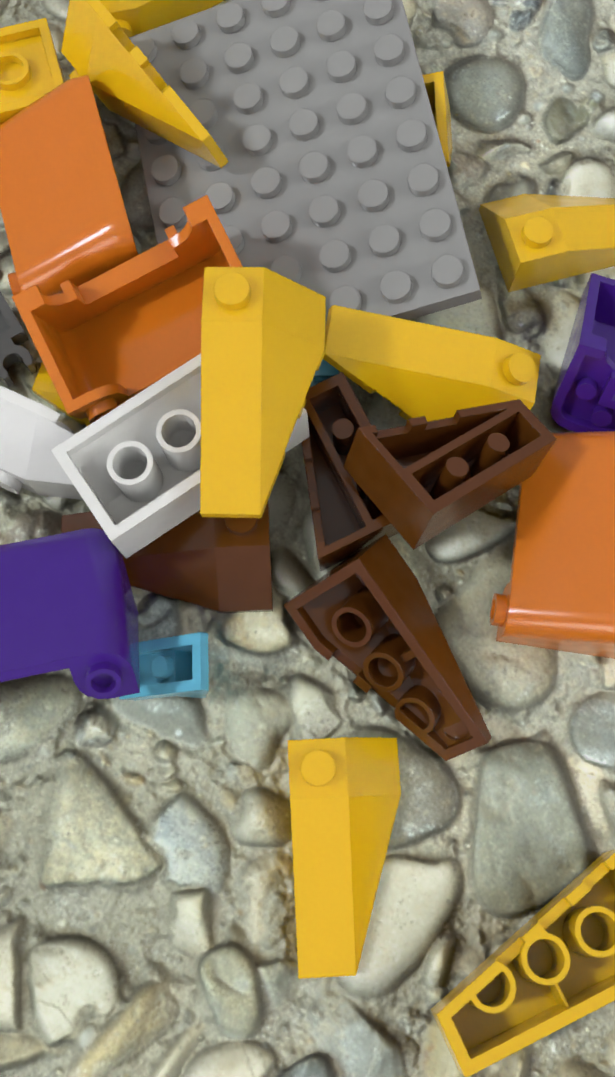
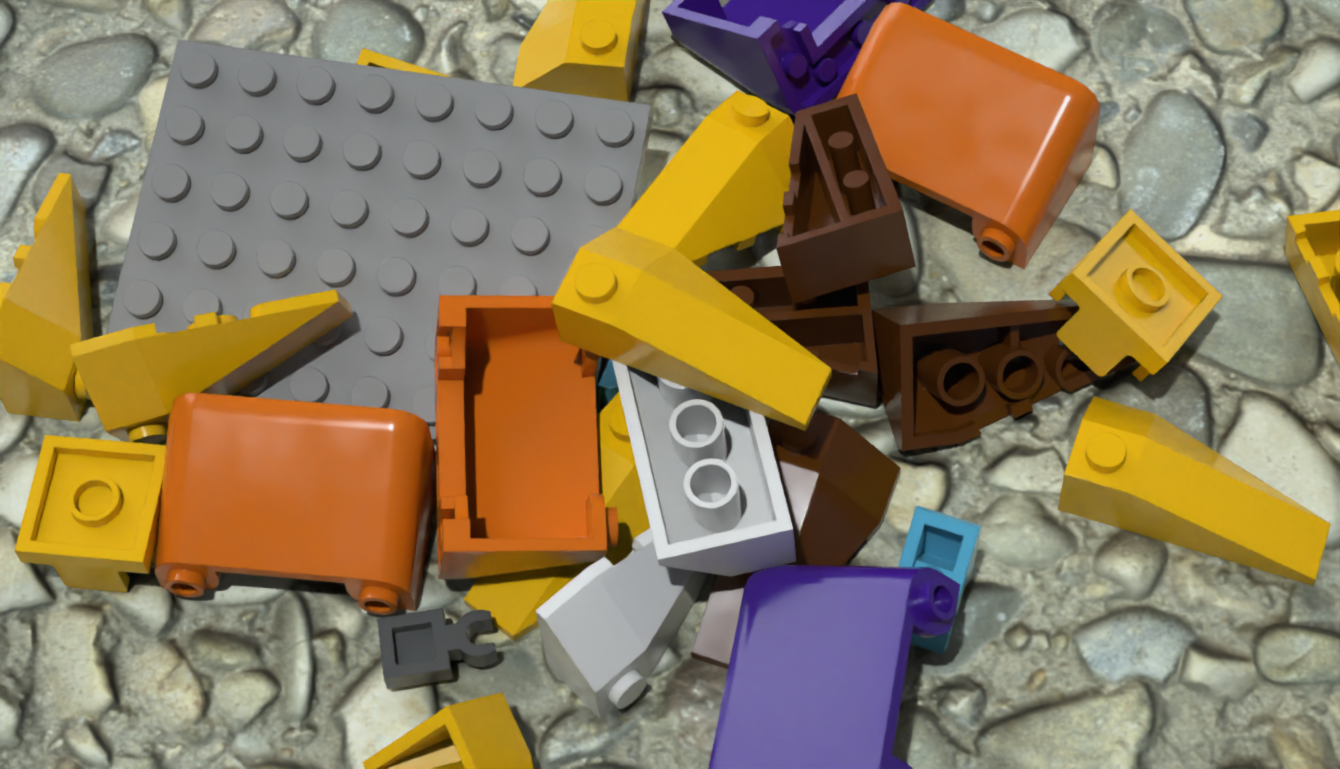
camera: 60 degrees left, 15 degrees down
none -> yellow panel [1048,208,1223,382]

